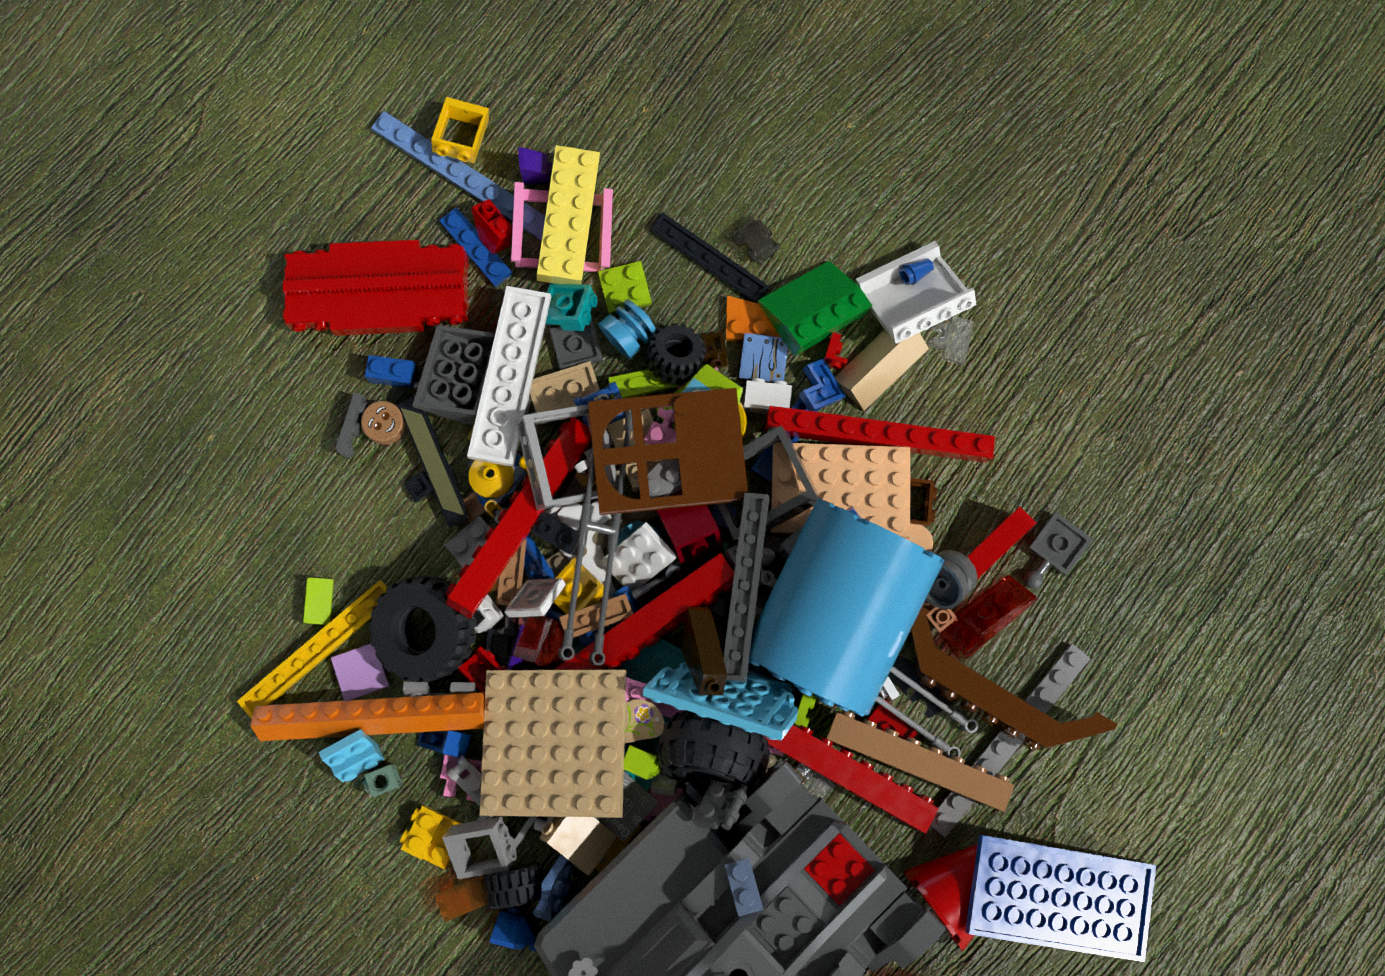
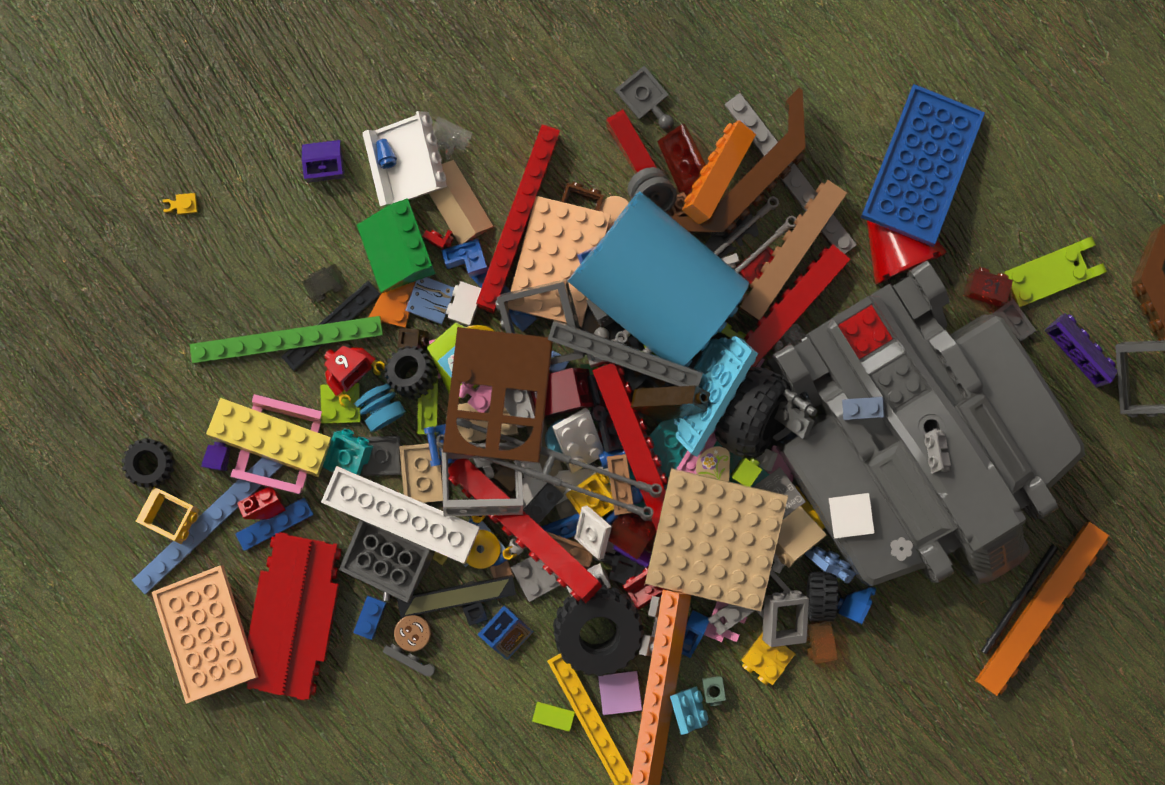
camera: 75 degrees left, 5 degrees up
none -> black tyre [122,439,175,488]
none -> light nougat plate [152,565,258,704]
none -> yellow plate [163,193,198,215]
none -> bright green plate [189,316,383,363]
none -> dark purple slope [302,140,345,183]
none -> red torso [324,346,385,408]
none -> blue slope [478,605,534,660]
none -> orange brick [682,120,756,224]
none -> white tile [829,493,874,538]

